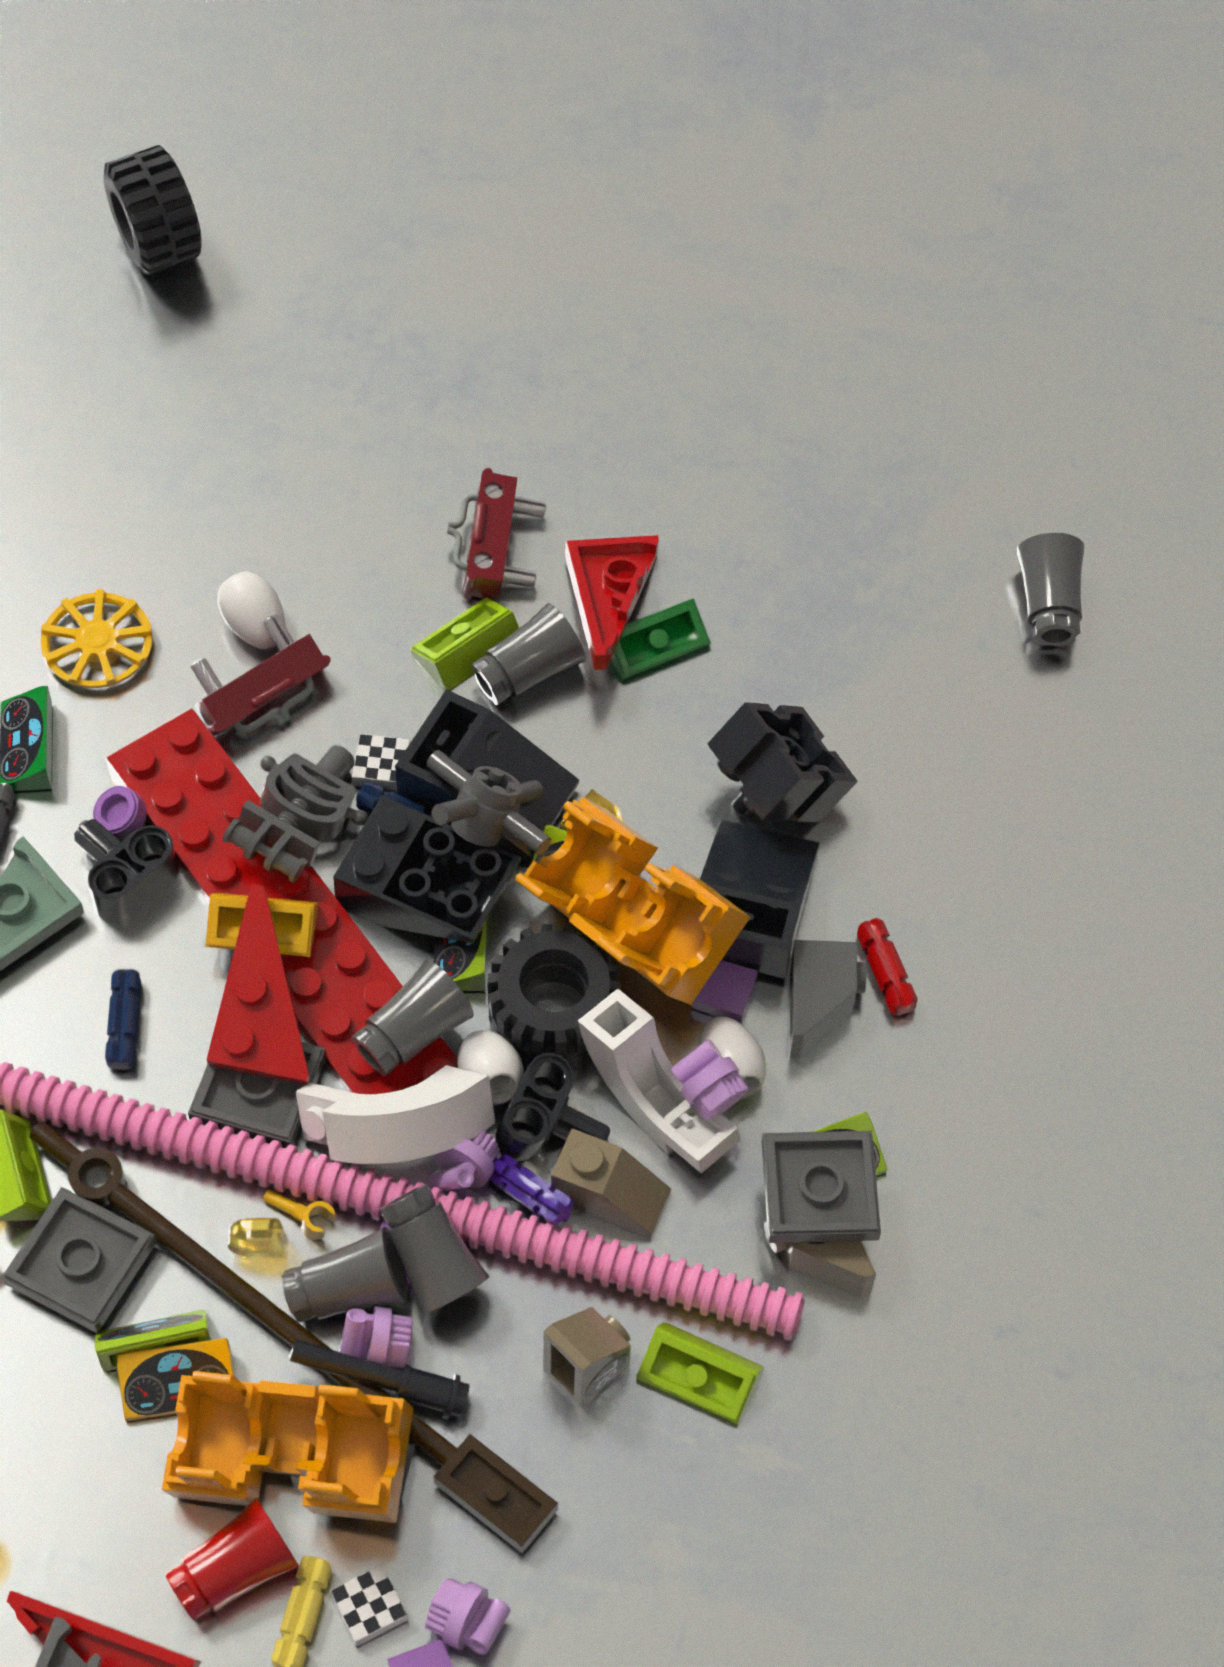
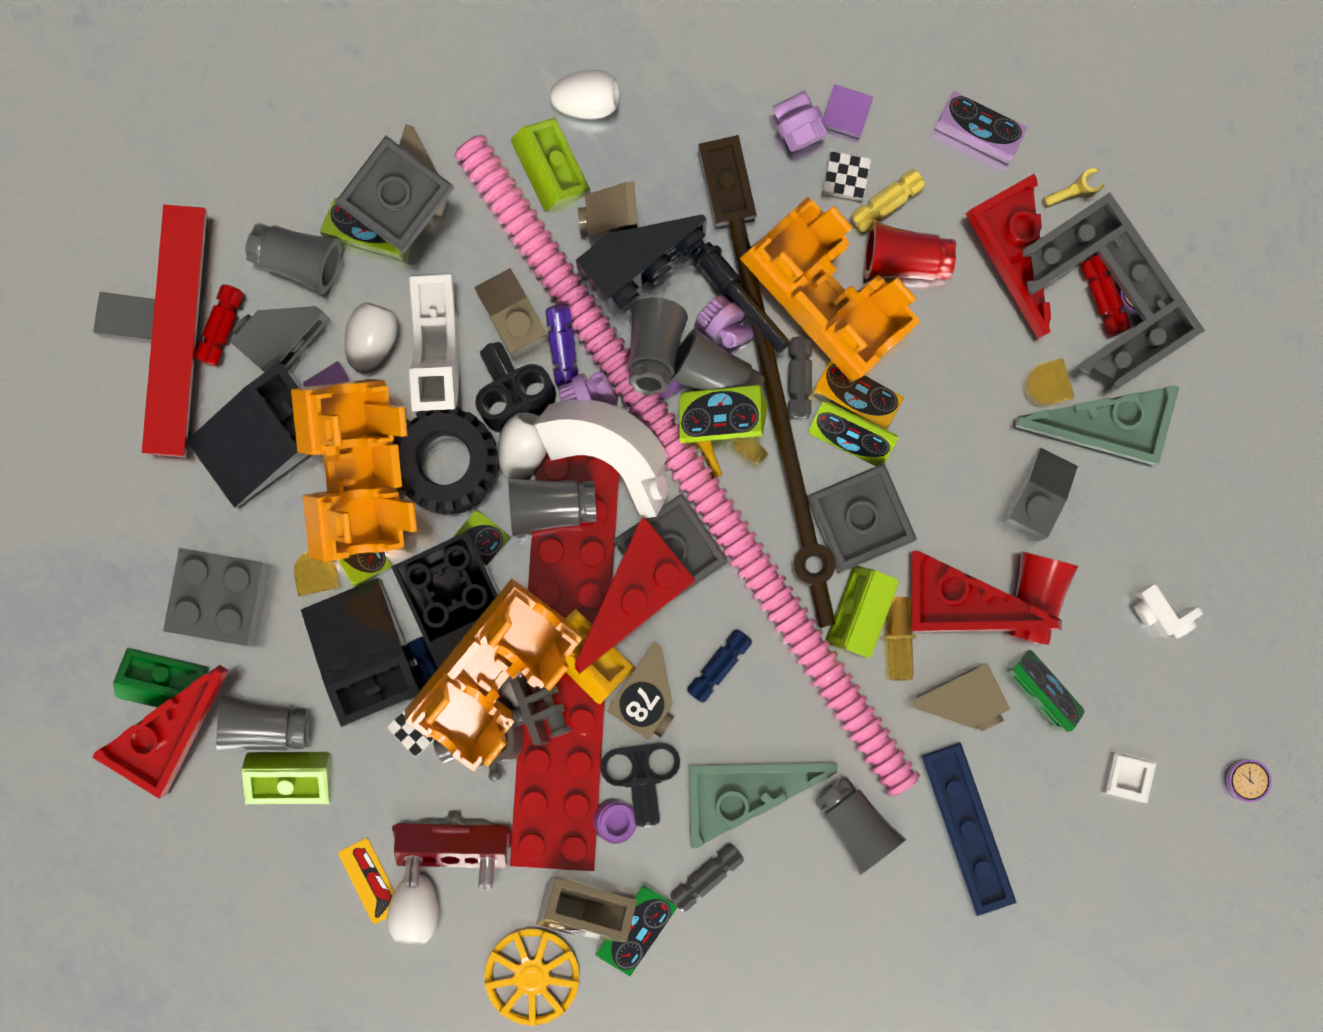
camera: 135 degrees left, 25 degrees up
dark grey bar [427,750,552,855] -> none
dark red piece [447,468,546,601] -> none
lavender piece [671,1039,748,1120] -> none
black brick [707,702,858,822] -> none
none -> dark grey tile [93,292,155,342]
none -> red tile [141,204,207,457]
none -> dark grey brick [163,548,271,647]
none -> dark grey plant [245,222,342,294]
none -> sticker [338,838,394,924]
none -> light orange piece [405,578,582,771]
none -> dark tan slope [536,877,637,943]
none -> white animal [550,69,619,120]
none -> black slope [575,214,707,313]
none -> slope [607,641,675,740]
none -> slope [679,385,768,443]
none -> dark grey axle [788,336,812,419]

